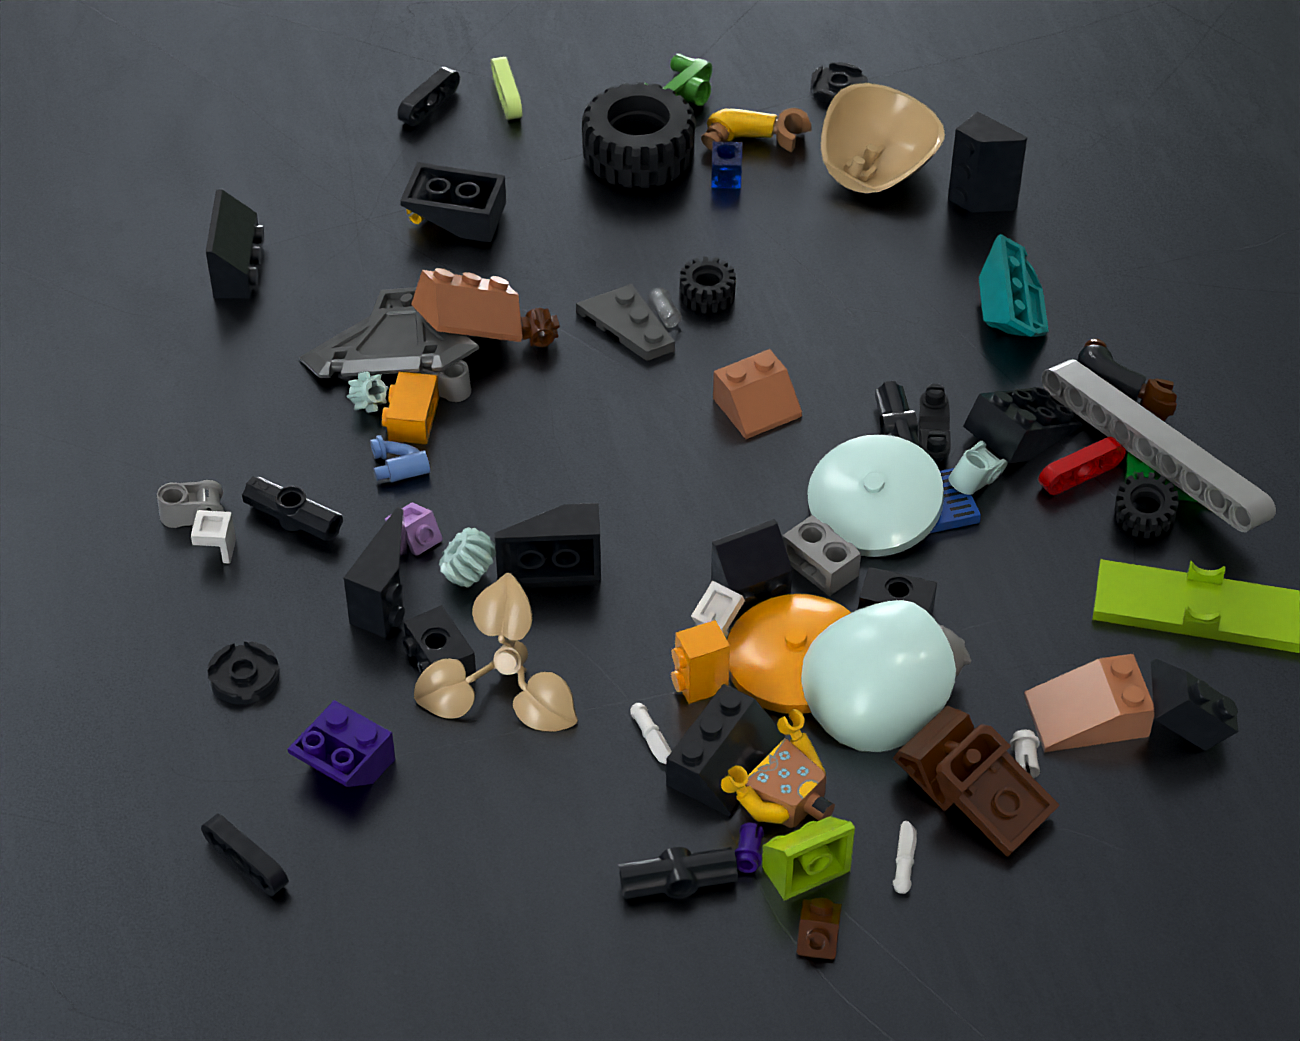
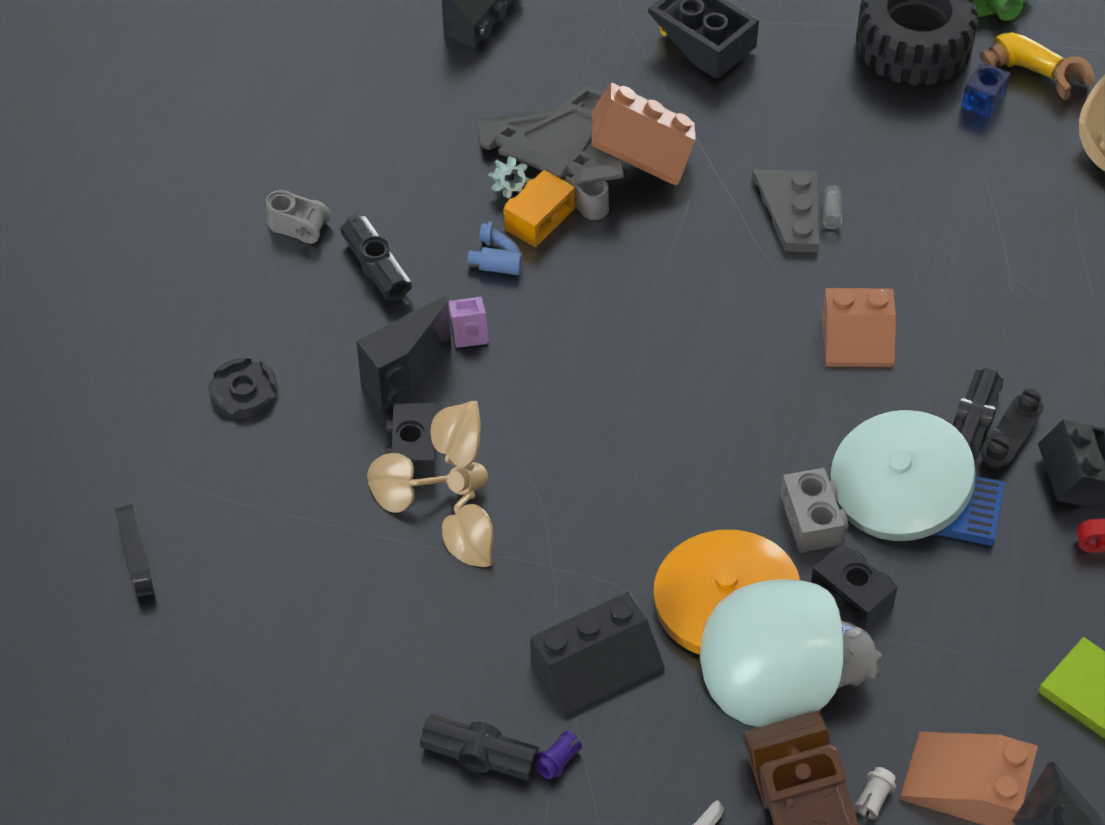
camera: 30 degrees right, 5 degrees up
white panel [191,510,236,564] -> none
dark purple slope [288,700,396,787] -> none
light aqua gear [439,527,496,587] -> none
black slope [495,503,601,583] -> none
reddish brown gear [521,308,560,347] -> none
white piece [630,703,672,764] -> none
light orange brick [671,620,730,704] -> none
black tyre [679,257,736,313] -> none
white bracket [691,581,745,639] -> none
black slope [711,519,793,613] -> none
torso [721,709,835,828] -> none
lime slope [762,816,855,901] -> none
light aqua piece [948,441,1008,495] -> none

